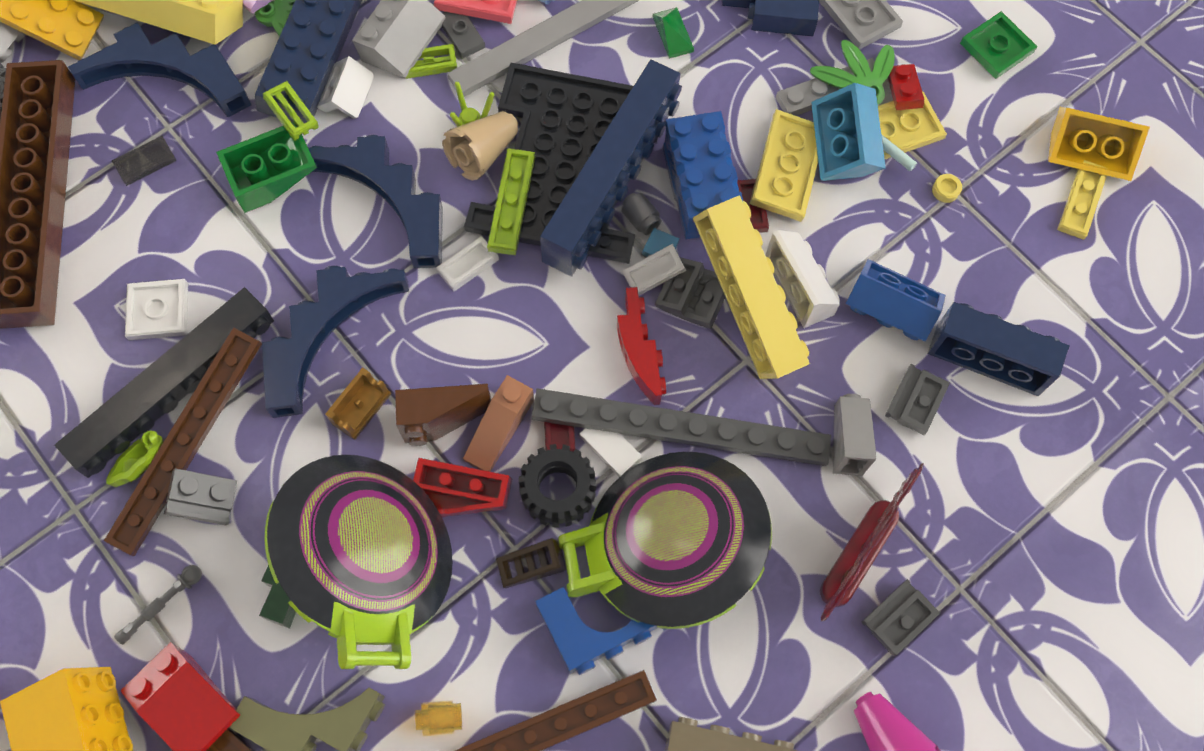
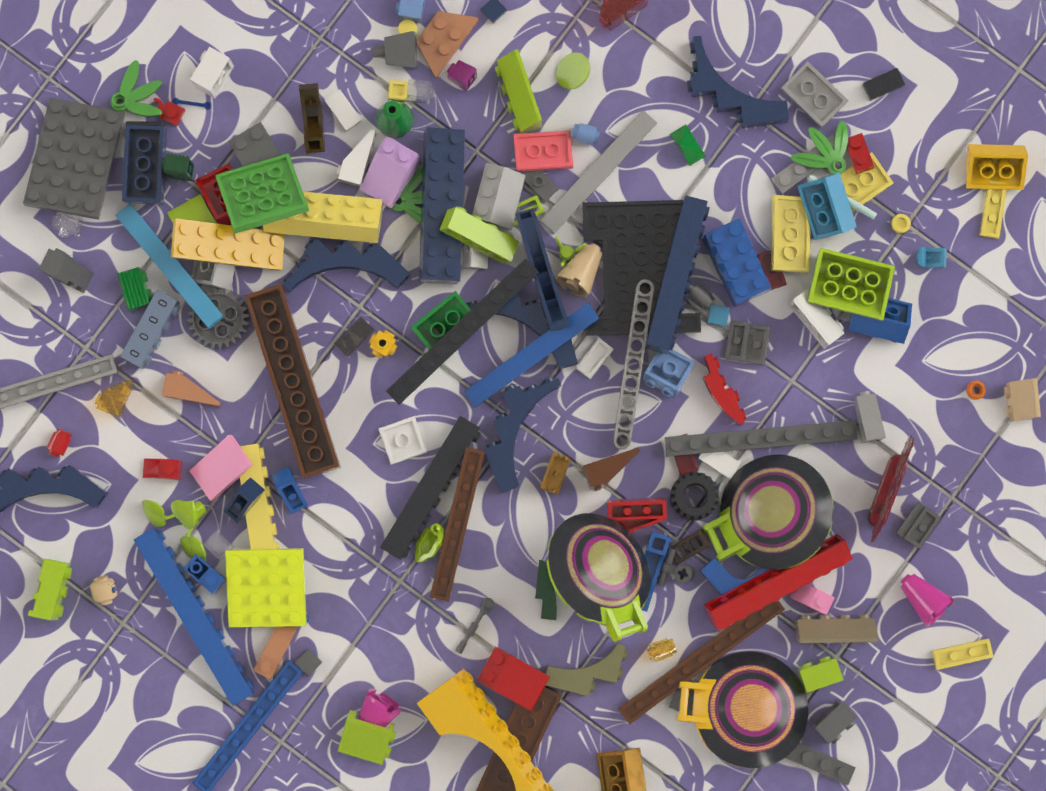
camera: 10 degrees left, 15 degrees up
plate [164,468,237,525] -> none
lime tile [263,81,319,141] -> none
nougat slope [463,375,534,472] -> none
lime tile [487,148,535,256] -> none
white tile [622,244,686,296] -> none
light yellow brick [693,195,810,379] -> none
dark grey plate [885,364,950,435] -> none
dark blue brick [927,302,1070,396] -> none
green plate [960,11,1038,79] -> none
none -> yellow brick [369,330,398,359]
none -> black plate [386,258,539,405]
none -> lime brick [440,206,519,264]
none -> blue tile [464,303,600,407]
none -> dark blue arch [515,208,570,331]
none -> light grey beam [613,280,654,449]
none -> blue arch [641,532,671,612]
none -> medium blue plate [642,350,695,398]
none -> dark grey piece [657,548,695,586]
none -> red brick [704,534,853,631]
none -> bright pink slope [789,585,835,615]
none -> lime slope [808,248,895,321]
none -> black tile [862,68,905,101]
none -> dark azure bracket [916,247,947,268]
none -> orange plate [966,381,986,400]
none -> tan slope [1004,378,1041,422]

